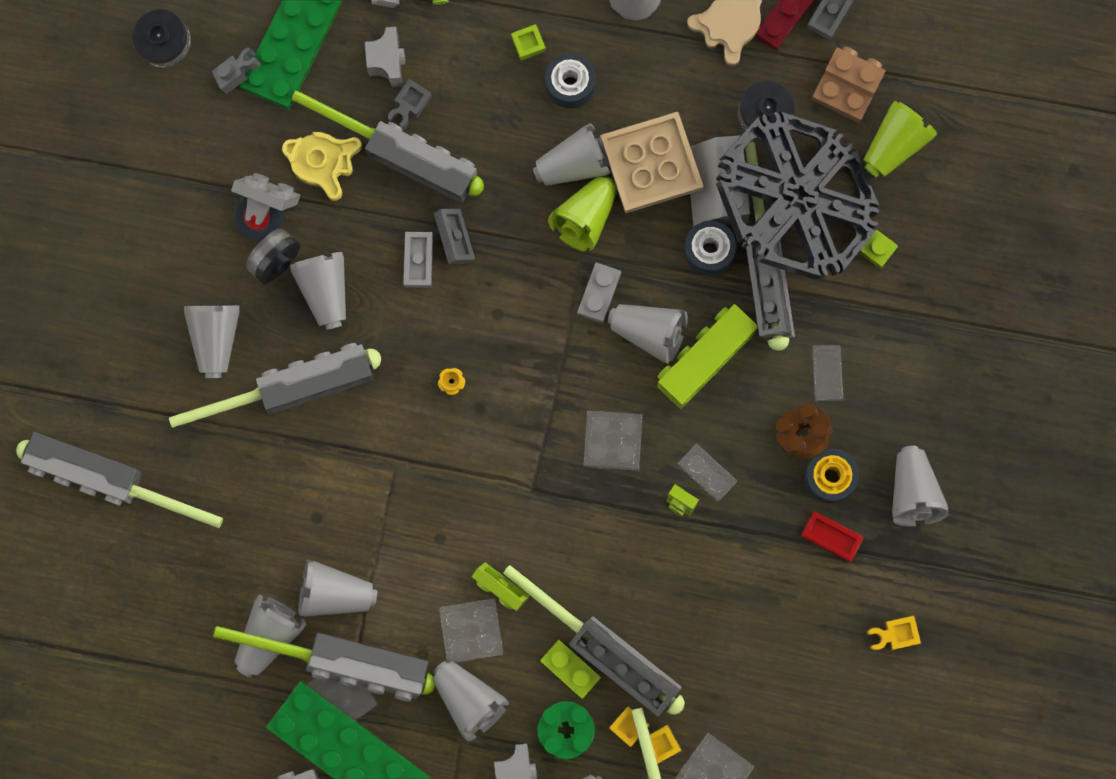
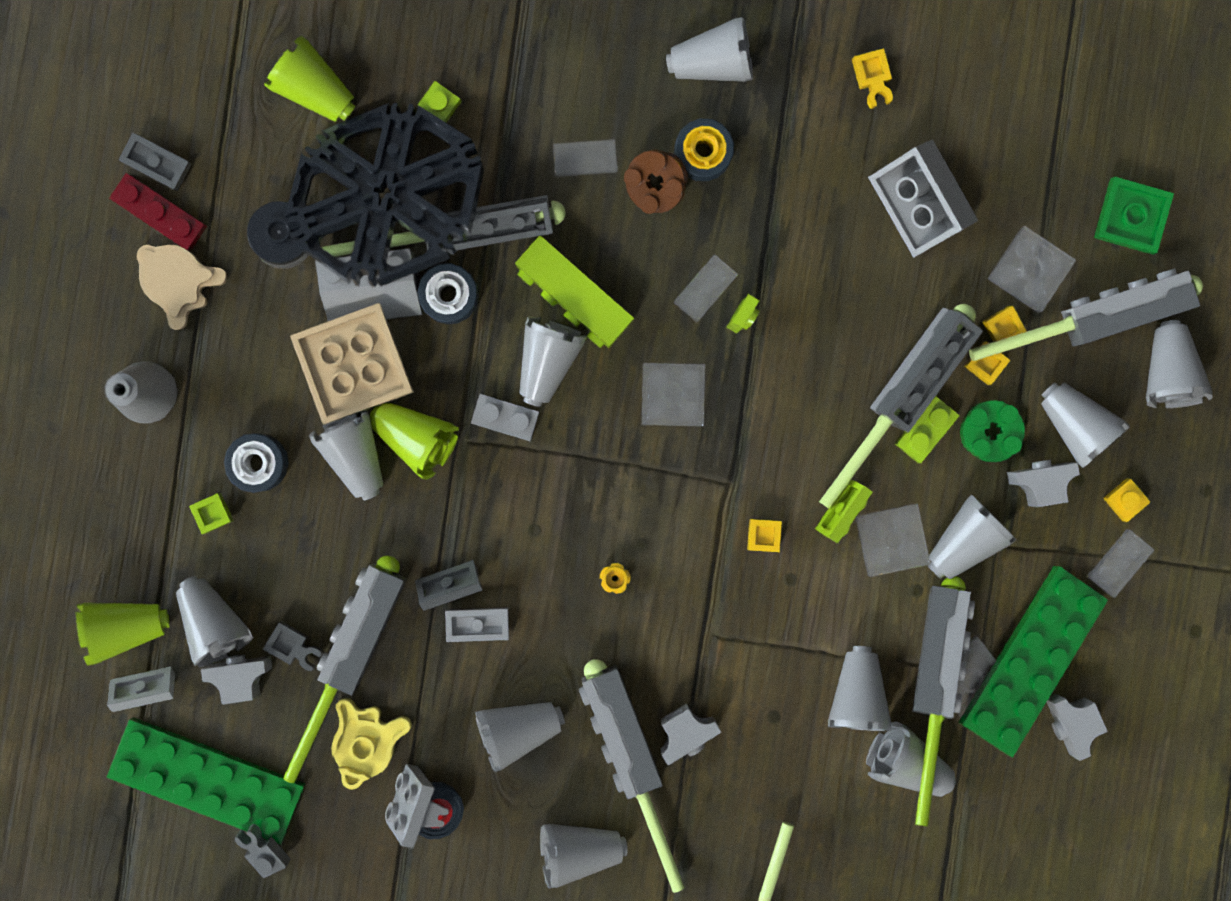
camera: 95 degrees left, 10 degrees up
black piece [246,228,300,284] -> none
red tile [800,511,864,563] -> none
medium nougat plate [811,47,886,123] -> none
none -> light grey cone [176,576,253,667]
none -> light grey brick [660,703,722,765]
none -> yellow plate [747,519,782,552]
none -> light grey slope [868,139,978,258]

